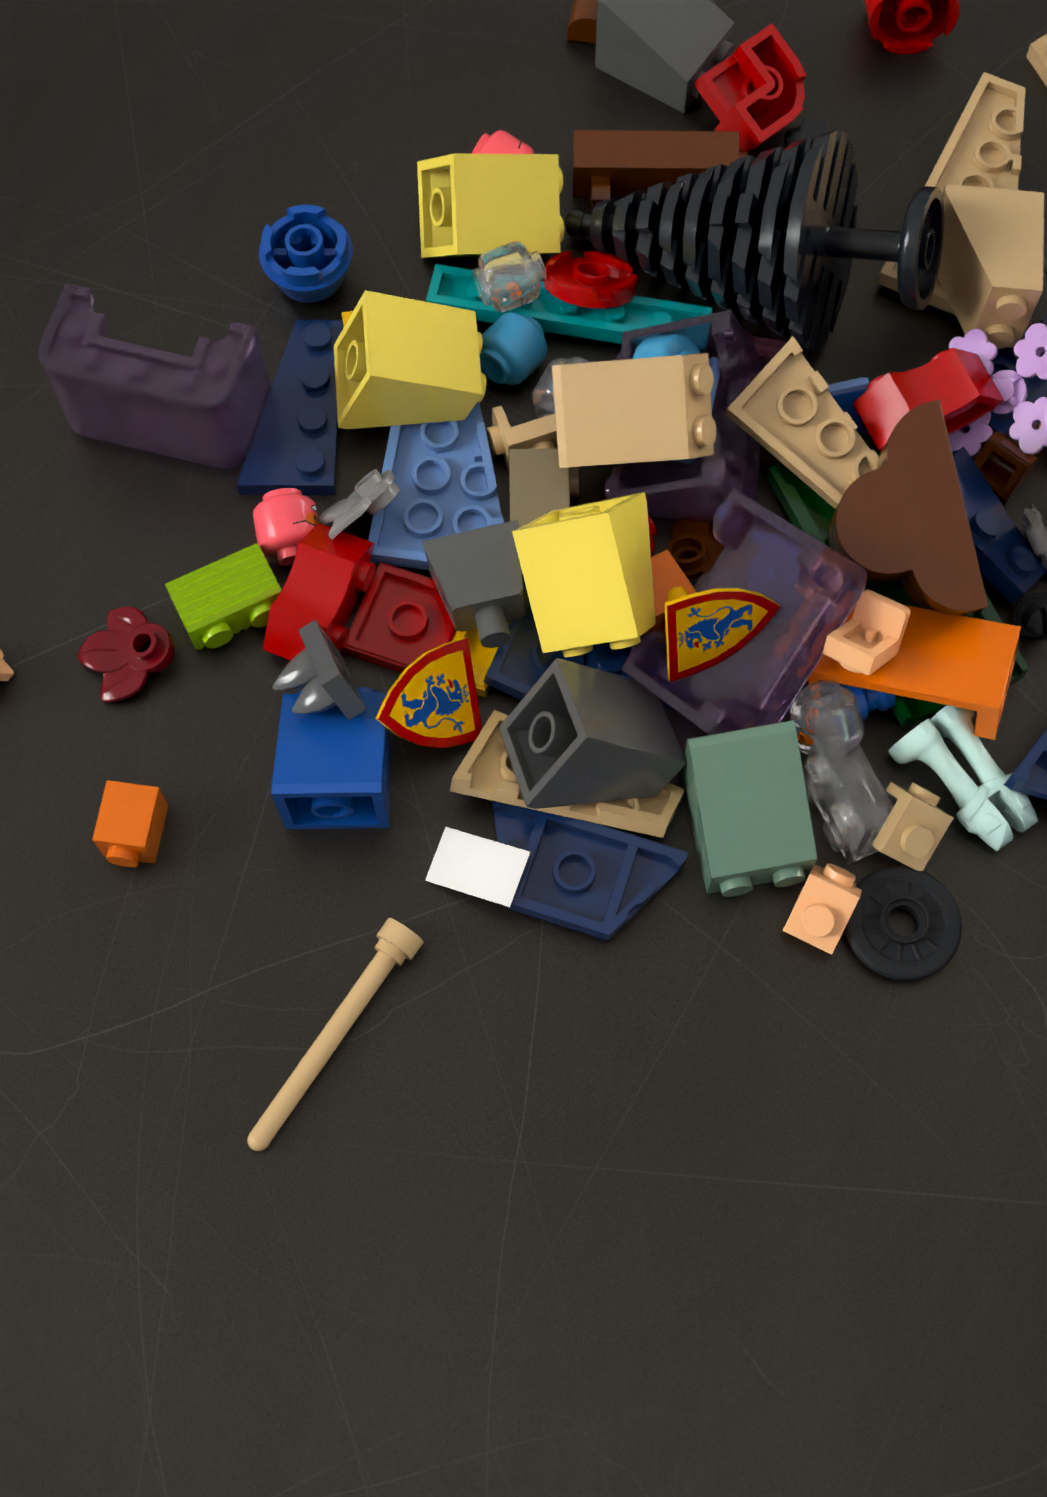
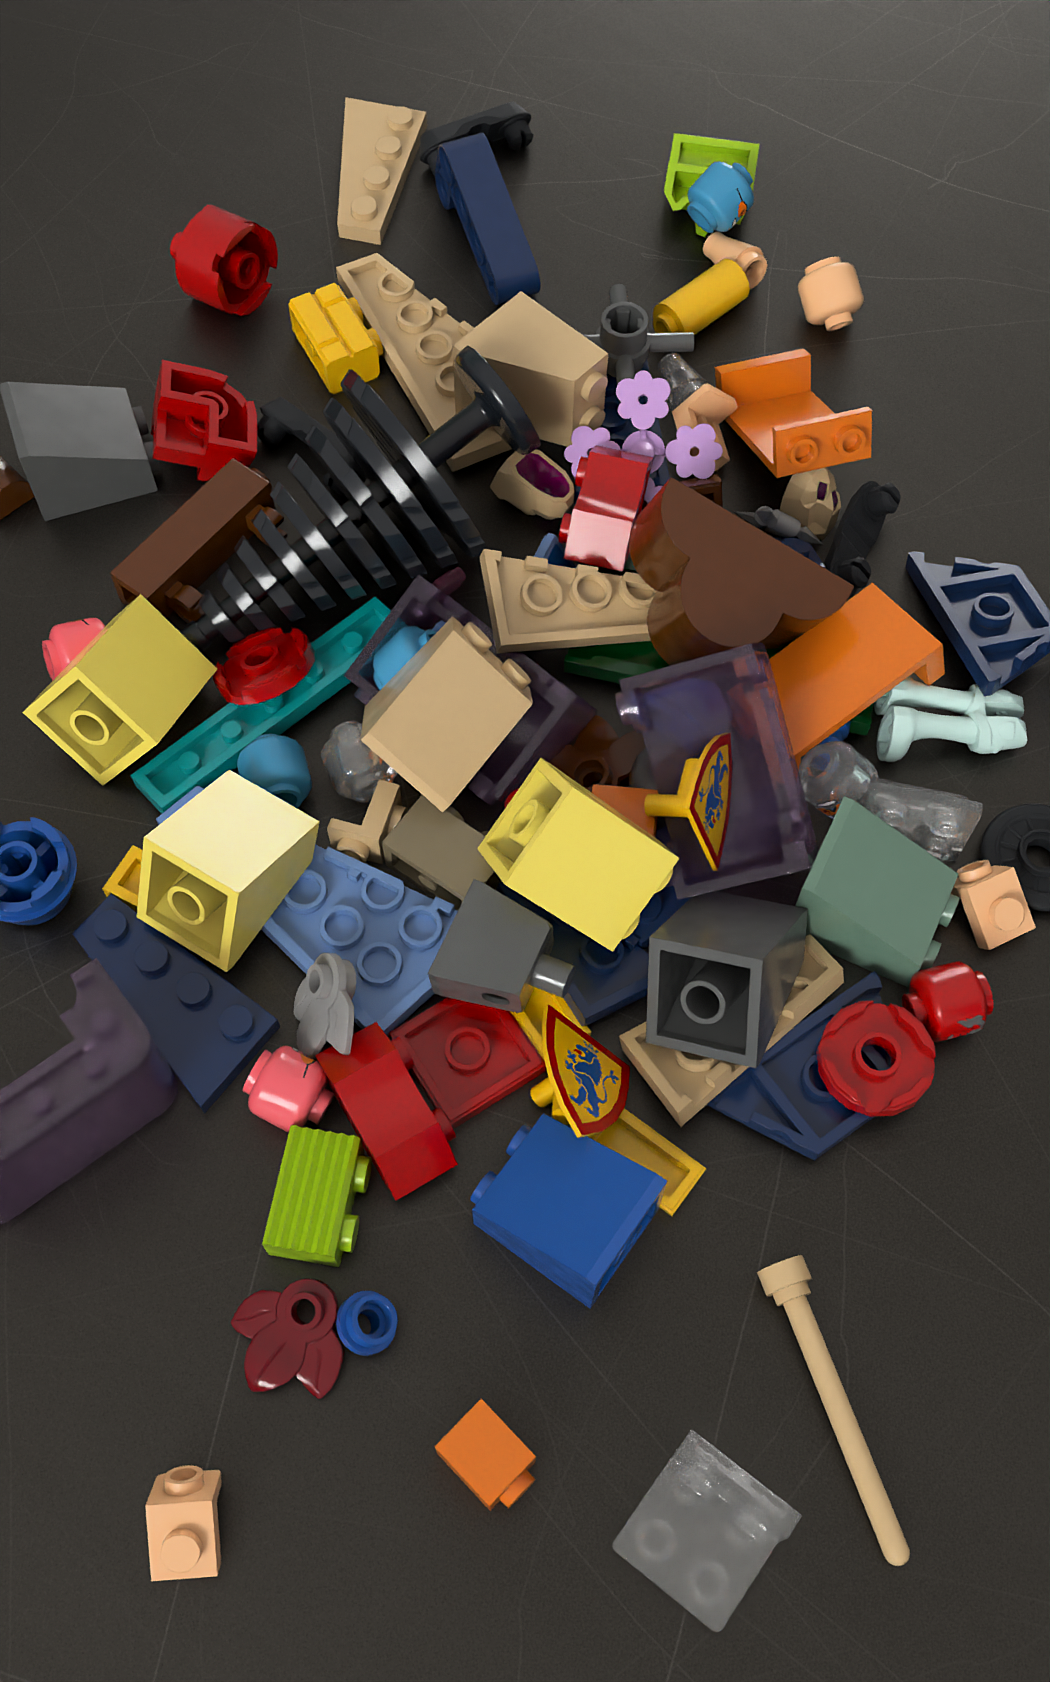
camera: 55 degrees left, 5 degrees down
dark grey tile [272,619,366,720] -> none
white sticker [425,827,530,907] -> none
clear head [472,241,547,313] -> none
light nougat bracket [822,589,911,676] -> none
tan bracket [872,782,954,871] -> none
none -> yellow brick [288,283,383,395]
none -> blue plate [336,1291,398,1356]
none -> tan rock [490,449,574,519]
none -> yellow tile [587,1108,707,1216]
none -> clear bracket [612,1429,802,1632]
none -> red tile [816,1001,936,1117]
none -> red head [902,961,994,1042]

